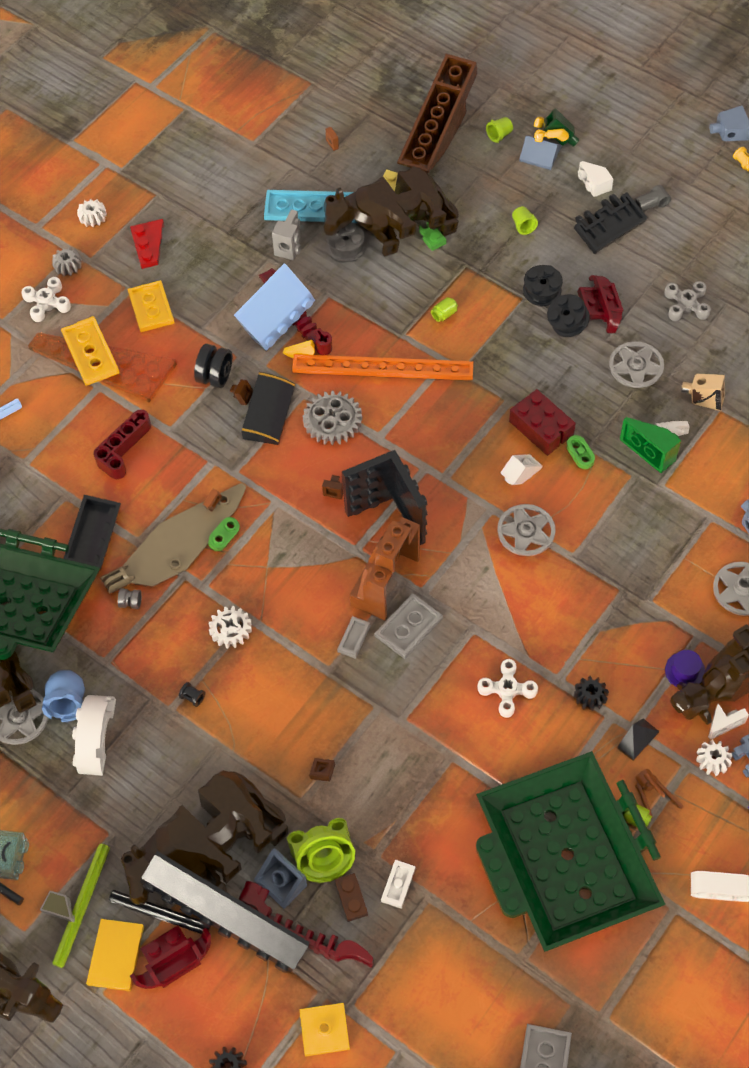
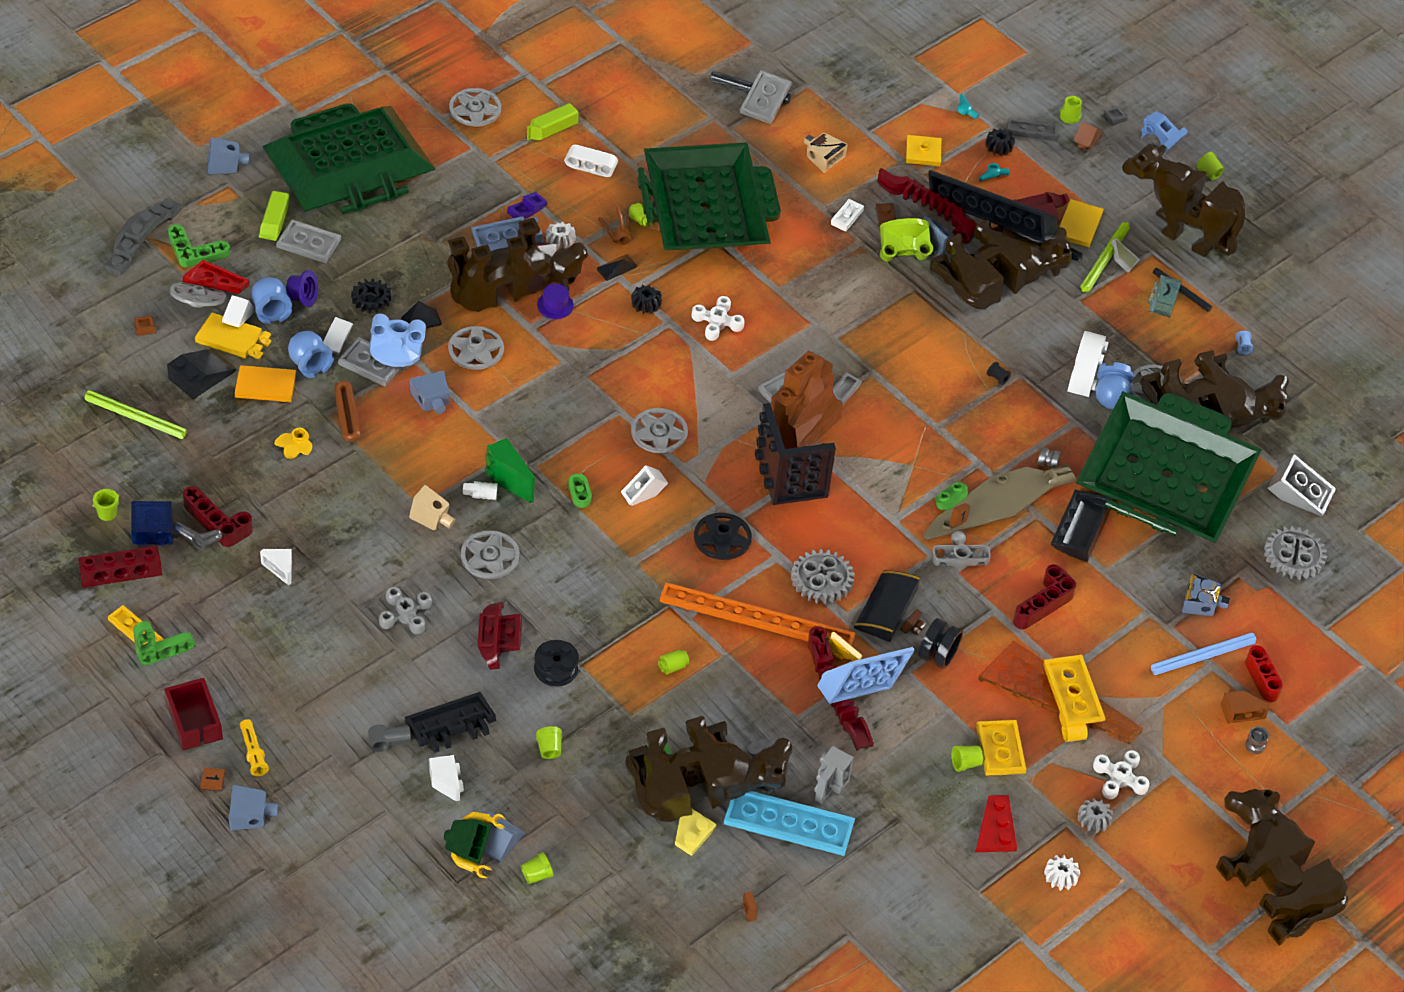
camera: 175 degrees left, 10 degrees down
white gear [209,606,252,648] -> none
reddish brown tile [309,758,335,781] -> none
reddish brown tile [322,475,343,499] -> none
reddish brown slope [397,54,477,173] -> none
dark red piece [509,389,576,456] -> none
black wheel [547,294,590,337] -> none
none -> black wheel [694,513,752,560]
none -> tan torso [804,133,848,173]
none -> light grey piece [932,531,991,570]
none -> lime piece [951,745,983,772]
none -> teal animal [979,163,1010,181]

